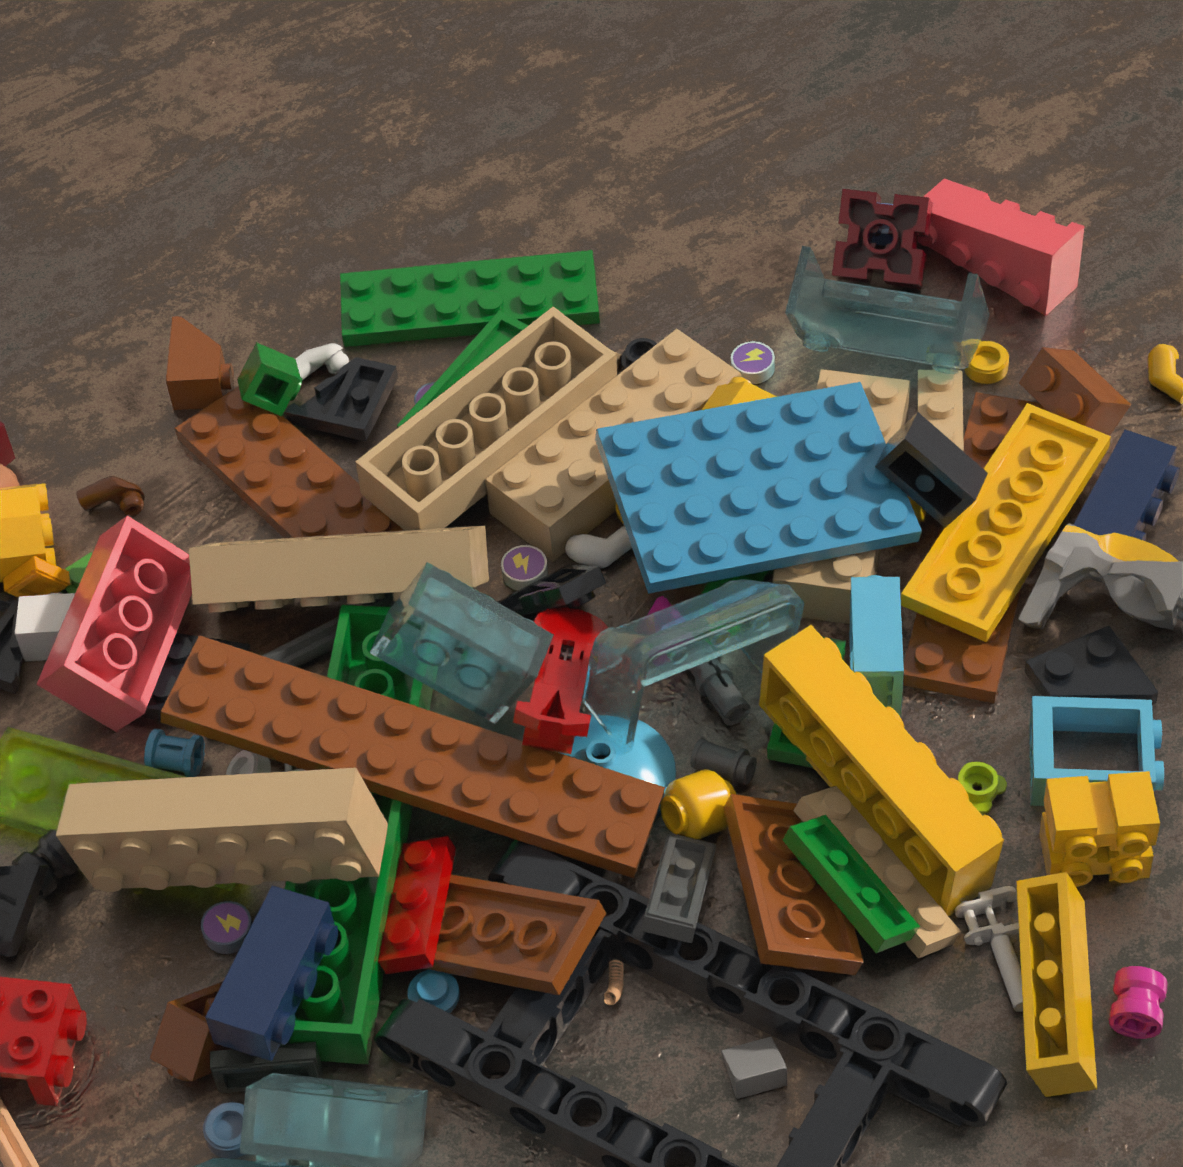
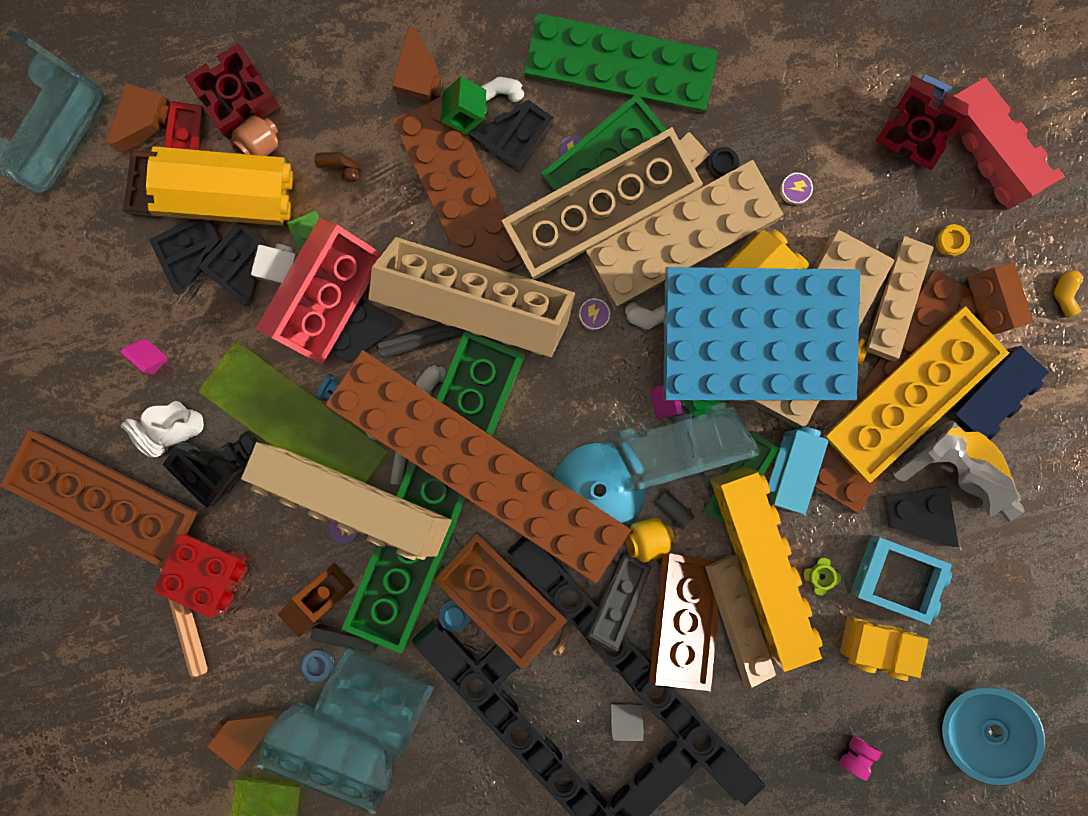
camera: 10 degrees right, 35 degrees up
light orange tile [3,556,70,598] -> none
dark blue brick [205,885,338,1062] -> none
clear light blue brick [369,562,554,724] -> none
red plate [378,836,456,974] -> none
black wing [492,564,606,621] -> none
red piece [513,607,610,754] -> none
green plate [782,815,920,953] -> none
clear light blue windscreen [785,246,989,374] -> none
black brick [875,412,988,528] -> none
white piece [954,886,1023,1012] -> none
yellow brick [1016,872,1097,1097] -> none

